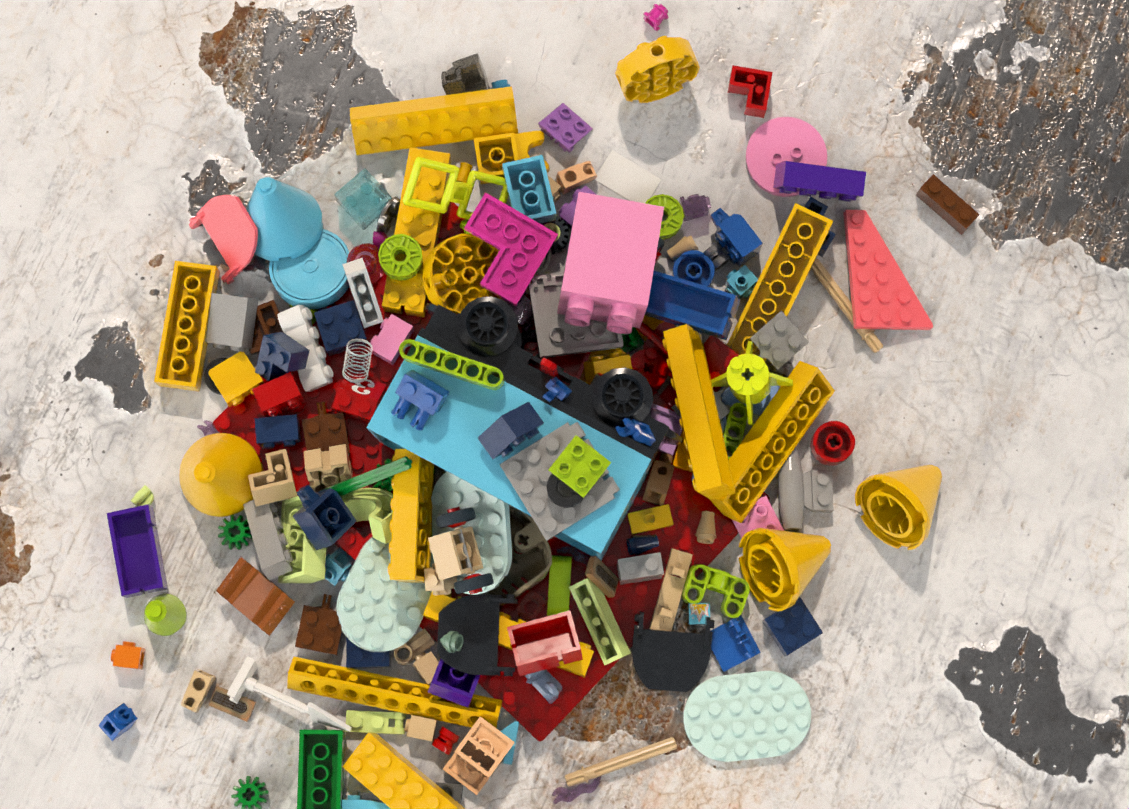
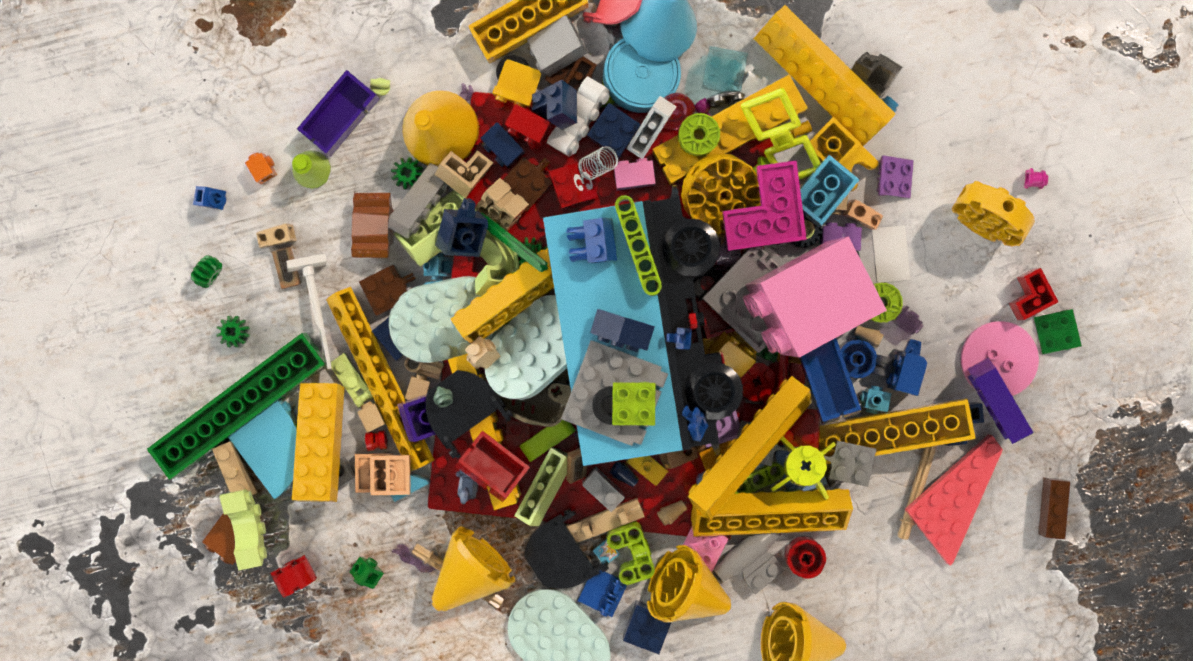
camera: 50 degrees right, 10 degrees up
brick [428,507,494,595] -> none
none -> green gear [191,255,222,288]
none -> yellow cone [431,526,515,612]
none -> green hinge [1034,309,1082,354]

